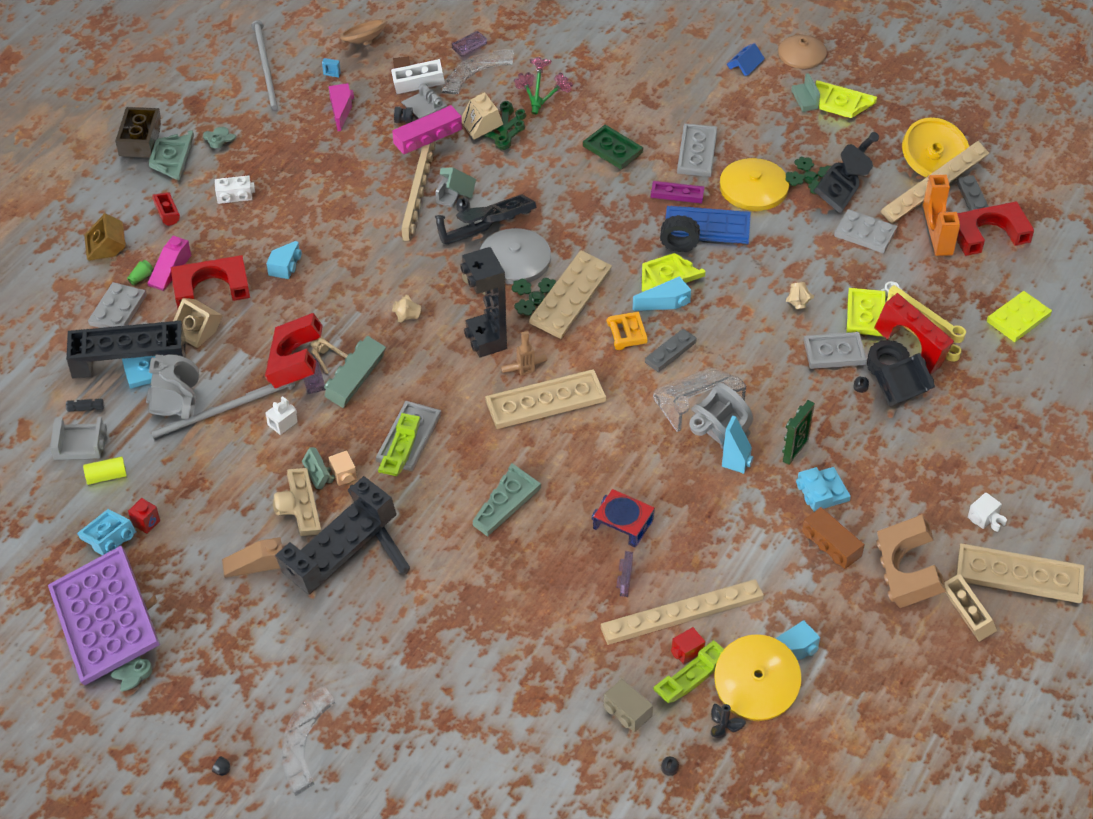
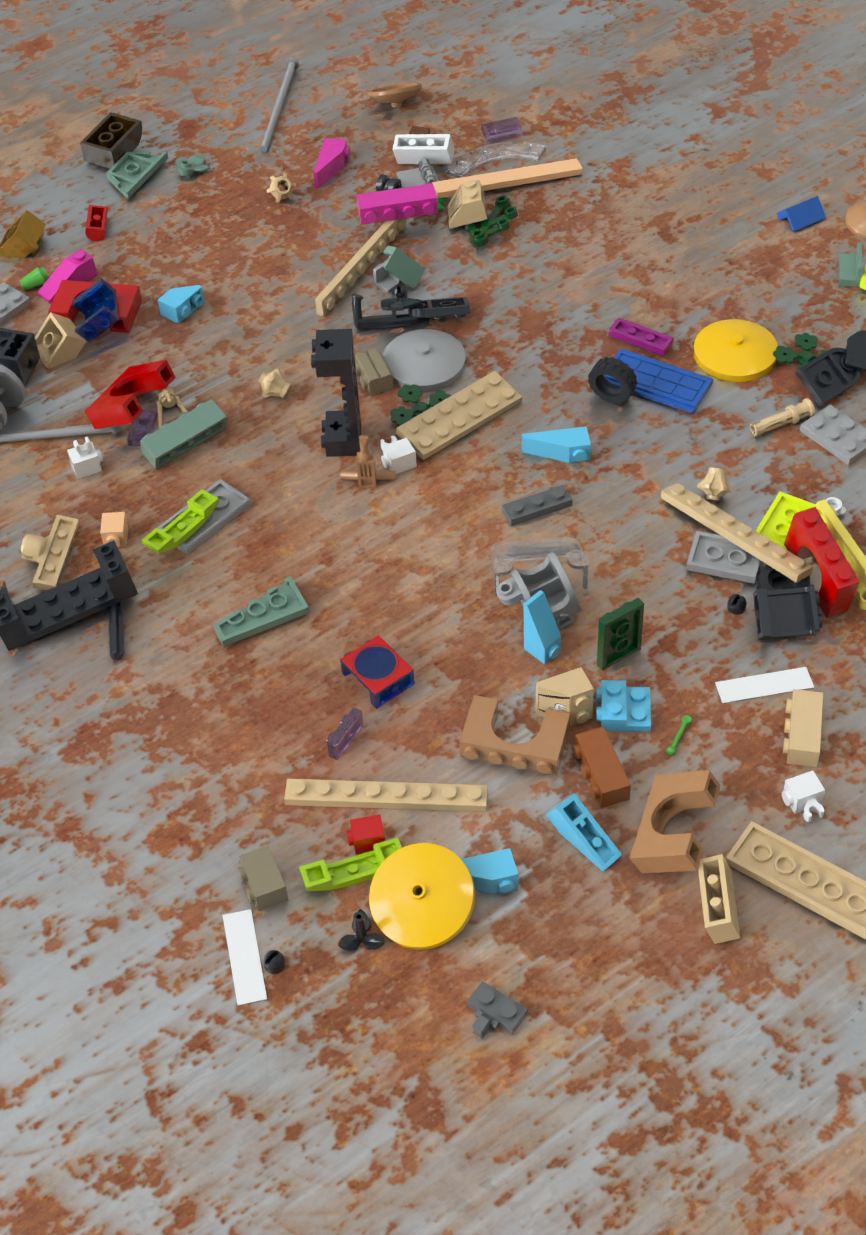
camera: 25 degrees right, 0 degrees up
white brick [215,176,255,204] -> none
sand green plate [302,447,335,489] -> none
dark azure plate [322,58,341,77] -> none
tan plate [485,369,606,429] -> none
clear pink plant [514,57,573,115] -> none
dark green plate [583,125,644,169] -> none
light orange plate [606,312,648,350] -> none
neon yellow wing [642,253,706,292] -> none
light grey tile [677,123,717,177] -> none
none -> clear blue panel [72,278,119,343]
none -> white sticker [223,909,267,1005]
none -> tan rock [267,173,296,203]
none -> white brick [380,435,417,474]
none -> light nougat tile [432,158,583,199]
none -> medium nougat arch [459,695,570,775]
none -> dark grey hinge [467,981,528,1039]
none -> tan slope [536,667,594,726]
none -> medium azure slope [545,793,622,871]
none -> tan plate [661,483,813,583]
none -> bright green hinge [666,715,692,756]
none -> white sticker [715,667,814,703]
none -> tan pin [750,398,815,437]
none -> tan brick [783,689,823,767]

